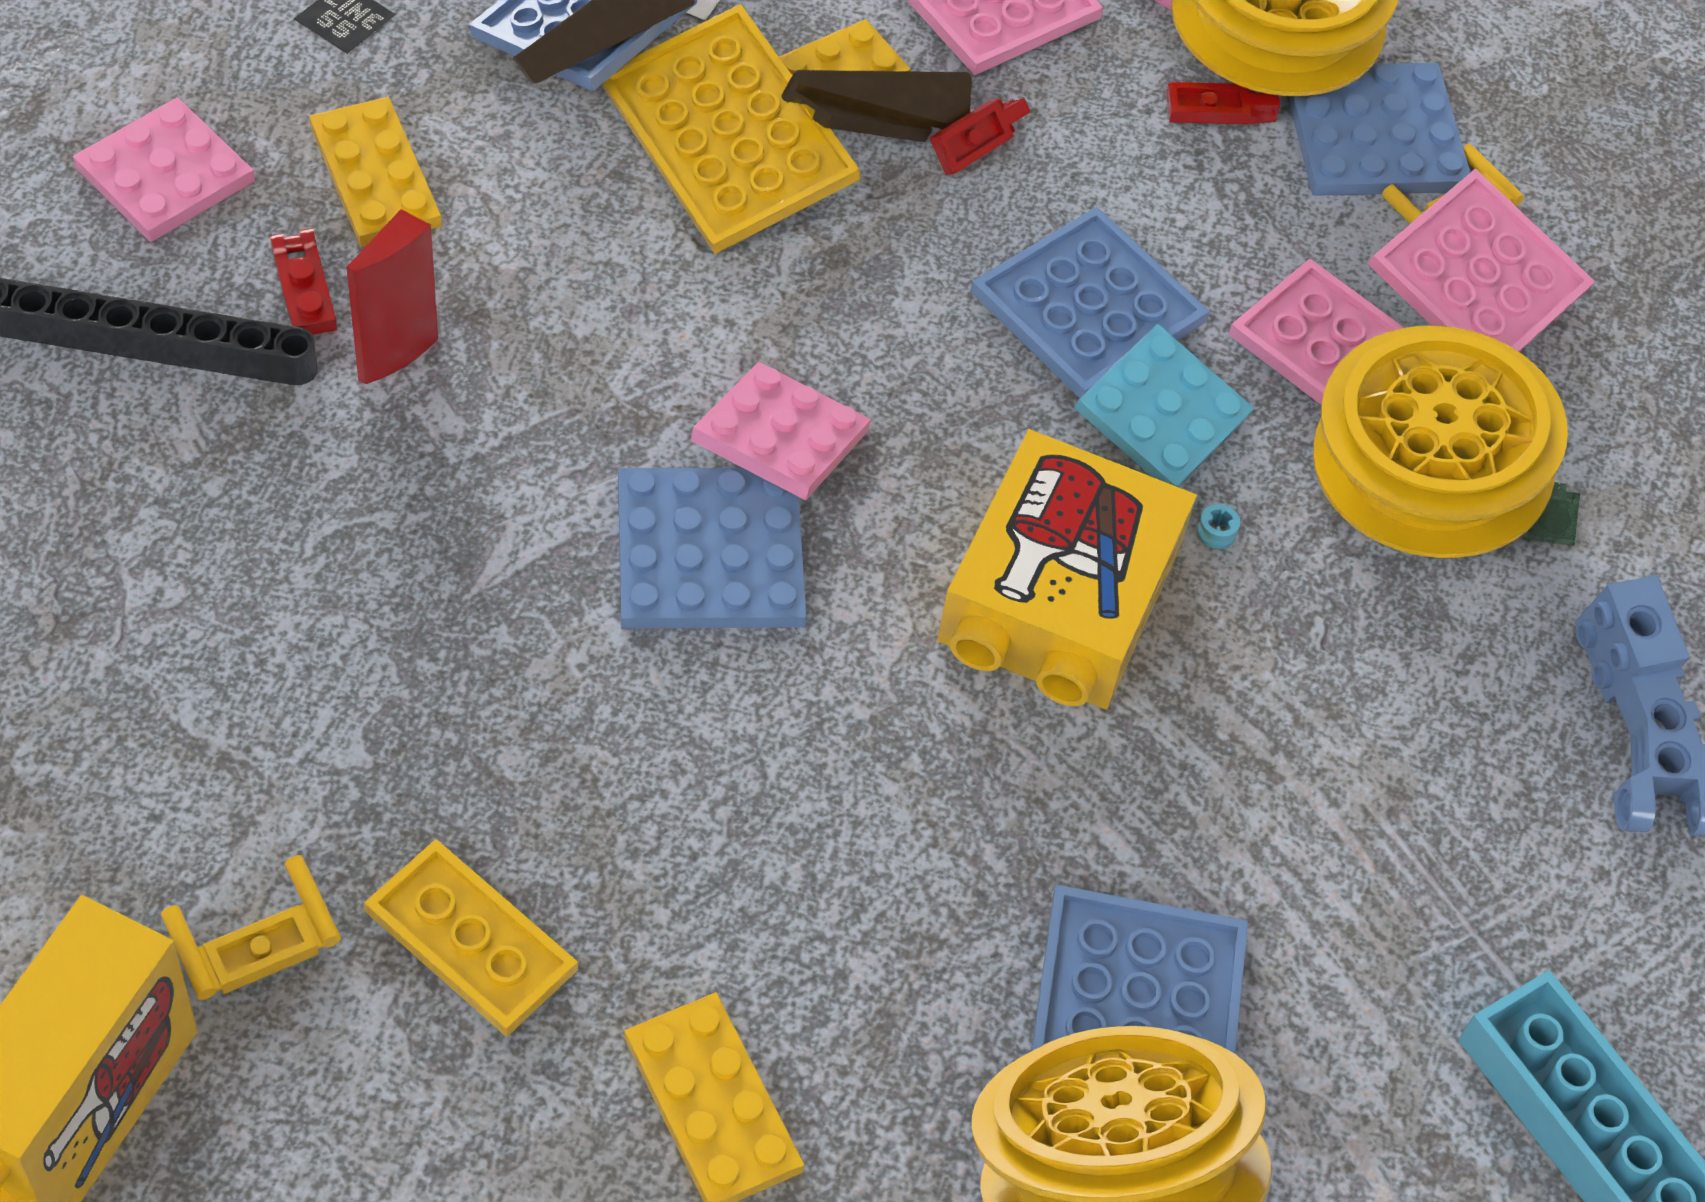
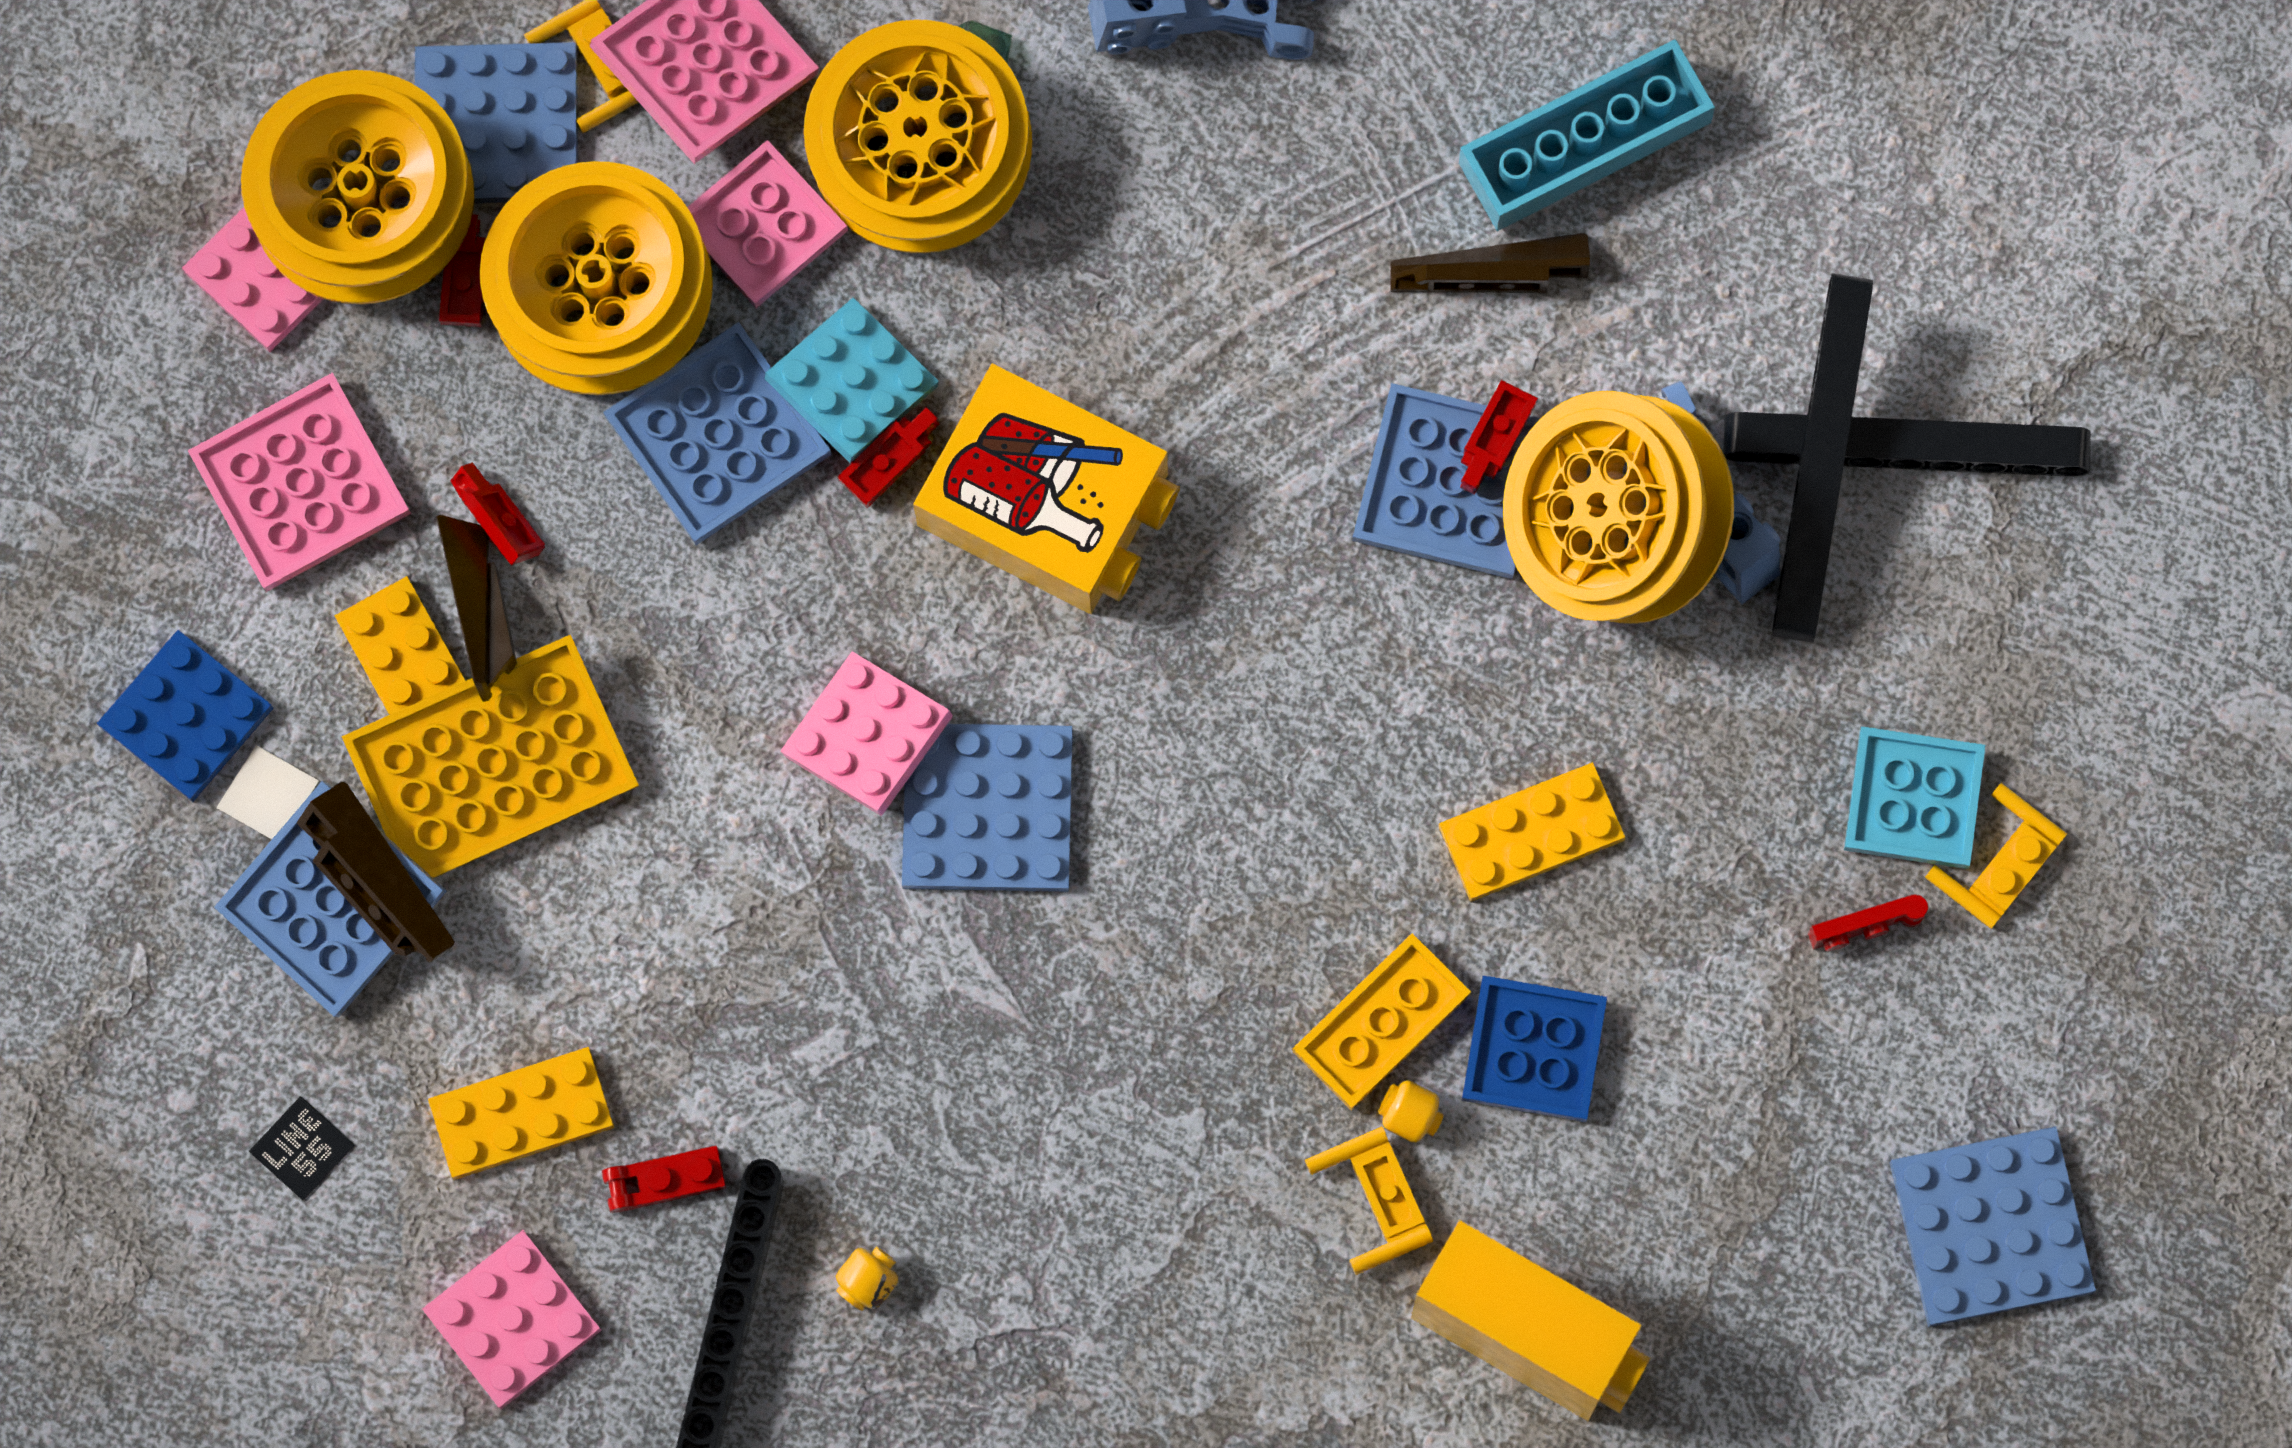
camera: 75 degrees left, 20 degrees up
red slope [346,209,438,384] -> none
medium azure bush [1197,504,1240,549] -> none
none -> yellow wheel [480,161,713,395]
none -> yellow head [836,1246,898,1311]
none -> red hinge [838,407,939,509]
none -> yellow head [1378,1080,1444,1143]
none -> dark brown wedge [1390,233,1590,293]
none -> red hinge [1460,380,1538,495]
none -> blue plate [1462,975,1607,1122]

